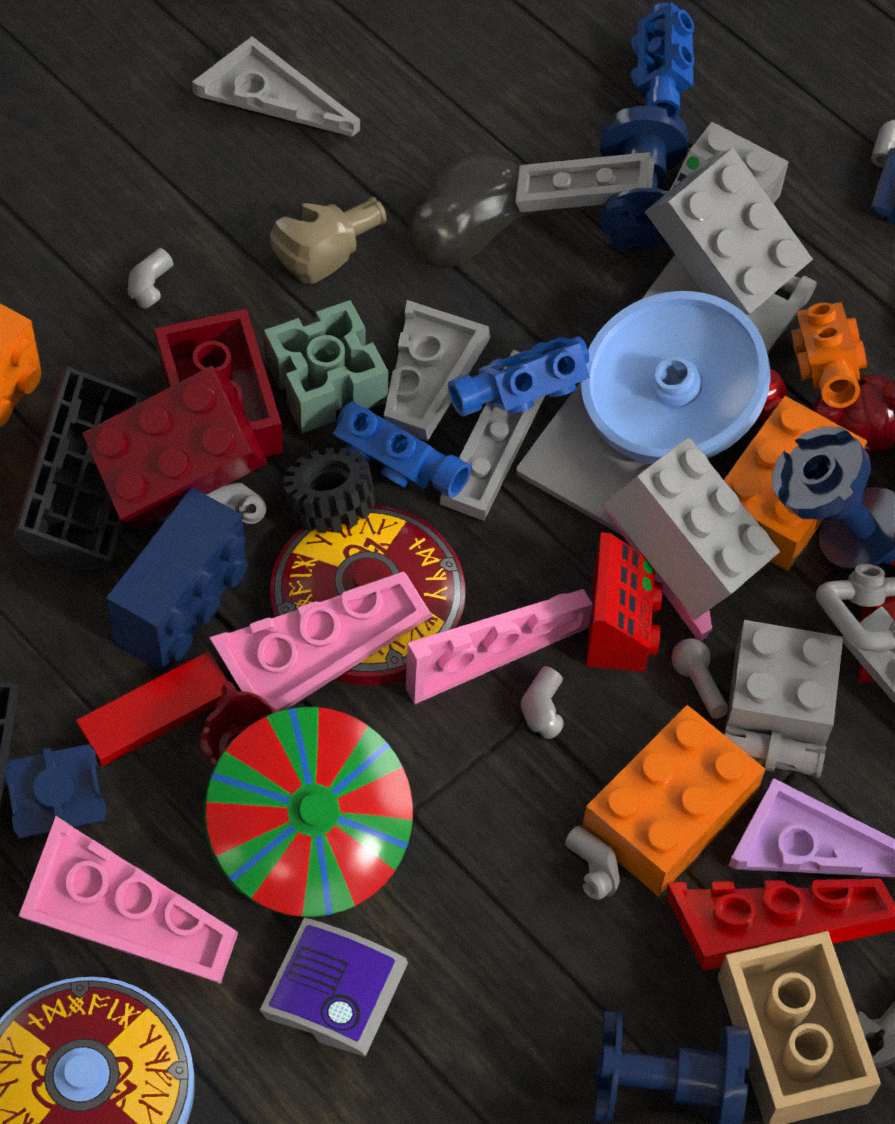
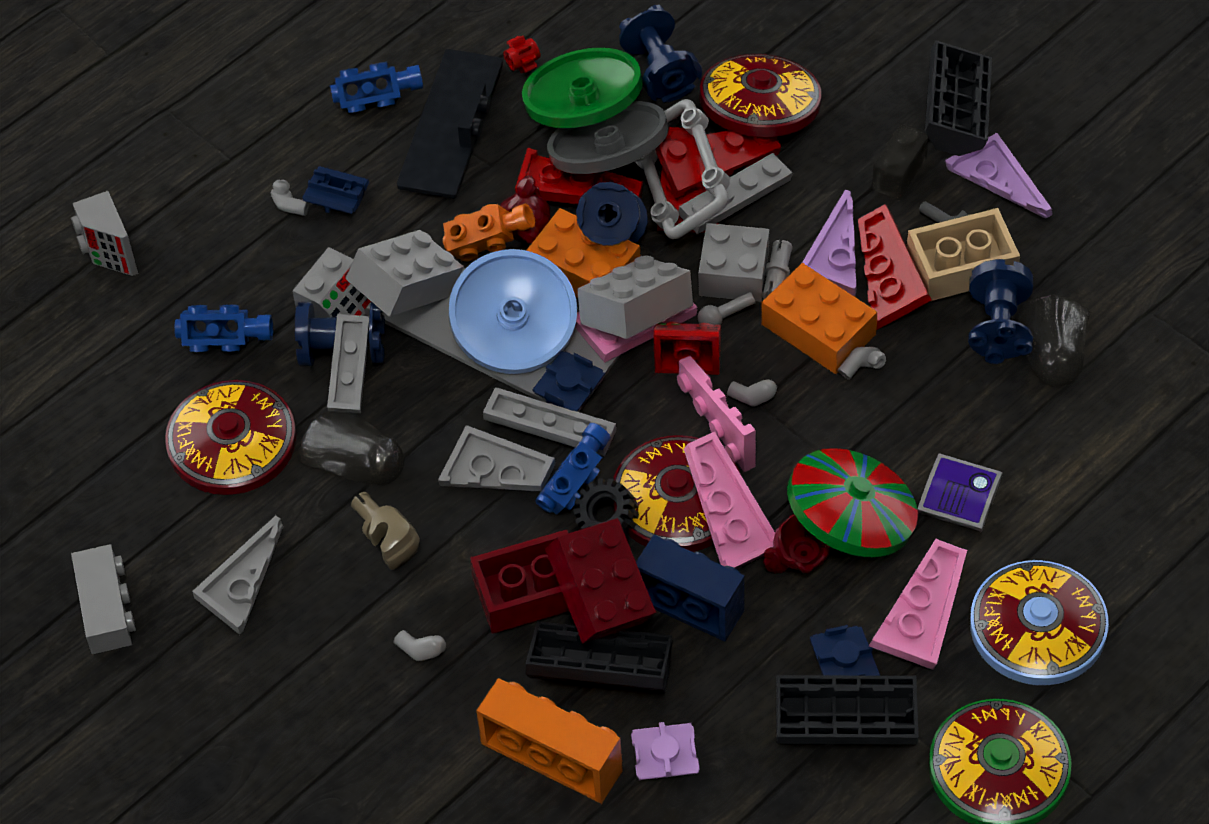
camera: 85 degrees left, 5 degrees down
red tile [76,651,228,767] -> none
sand green brick [264,300,388,434] -> none
blue brick [448,336,590,417] -> none
none -> dish [165,380,297,495]
none -> dark blue piece [532,351,605,412]

